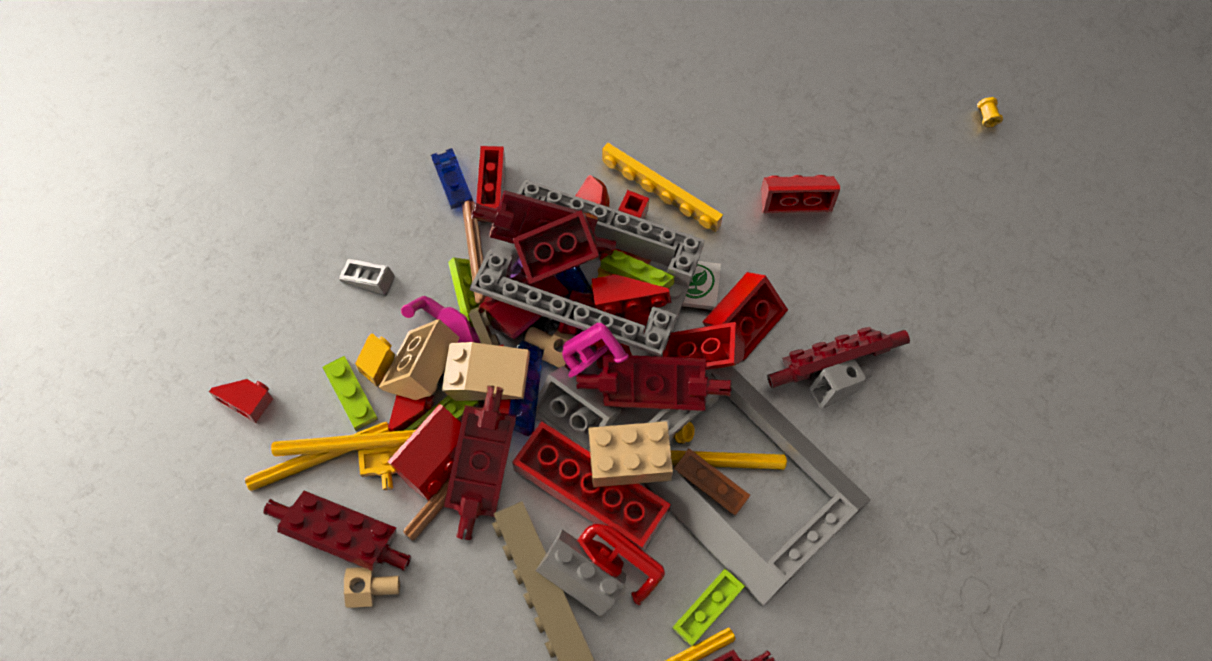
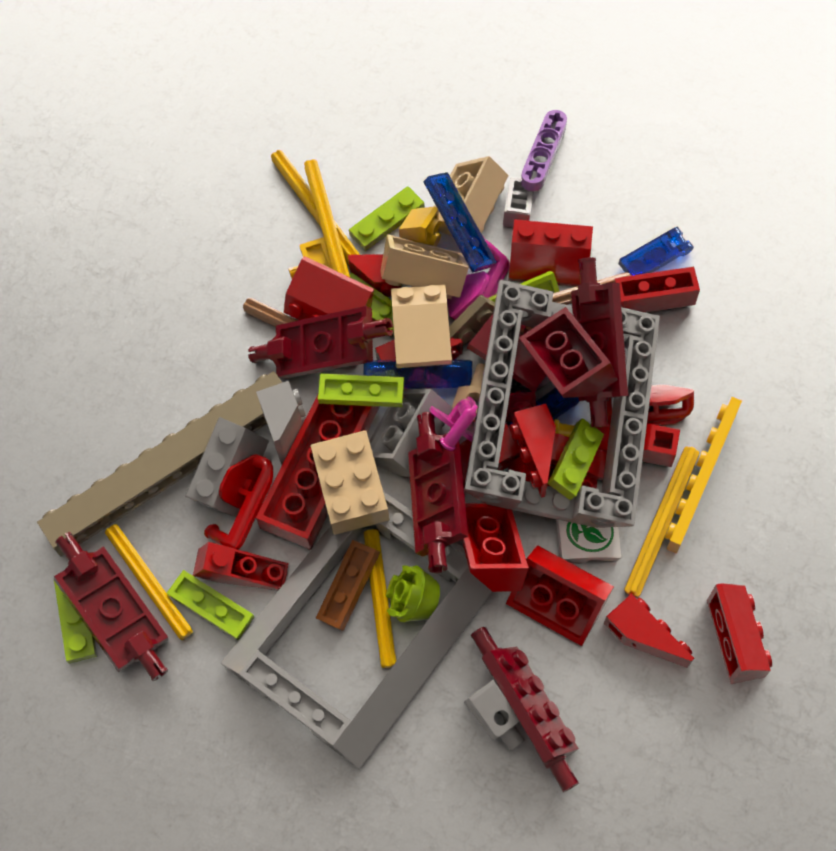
camera: 85 degrees right, 0 degrees up
red slope [209,379,273,423] -> none
dark red plate [263,490,412,572] -> none
tan piece [344,567,400,608] -> none
yellow plate [673,422,695,444] -> none
none -> red slope [193,542,289,591]
none -> light grey slope [256,381,306,465]
none -> lime plate [318,374,404,407]
none -> lime cone [386,565,440,622]
none -> clear blue plate [423,172,497,273]
none -> tan slope [434,156,509,240]
none -> red slope [508,219,593,287]
none -> medium lavender beam [521,110,567,191]
none -> red slope [604,593,695,668]
none -> yellow axle [624,446,699,598]

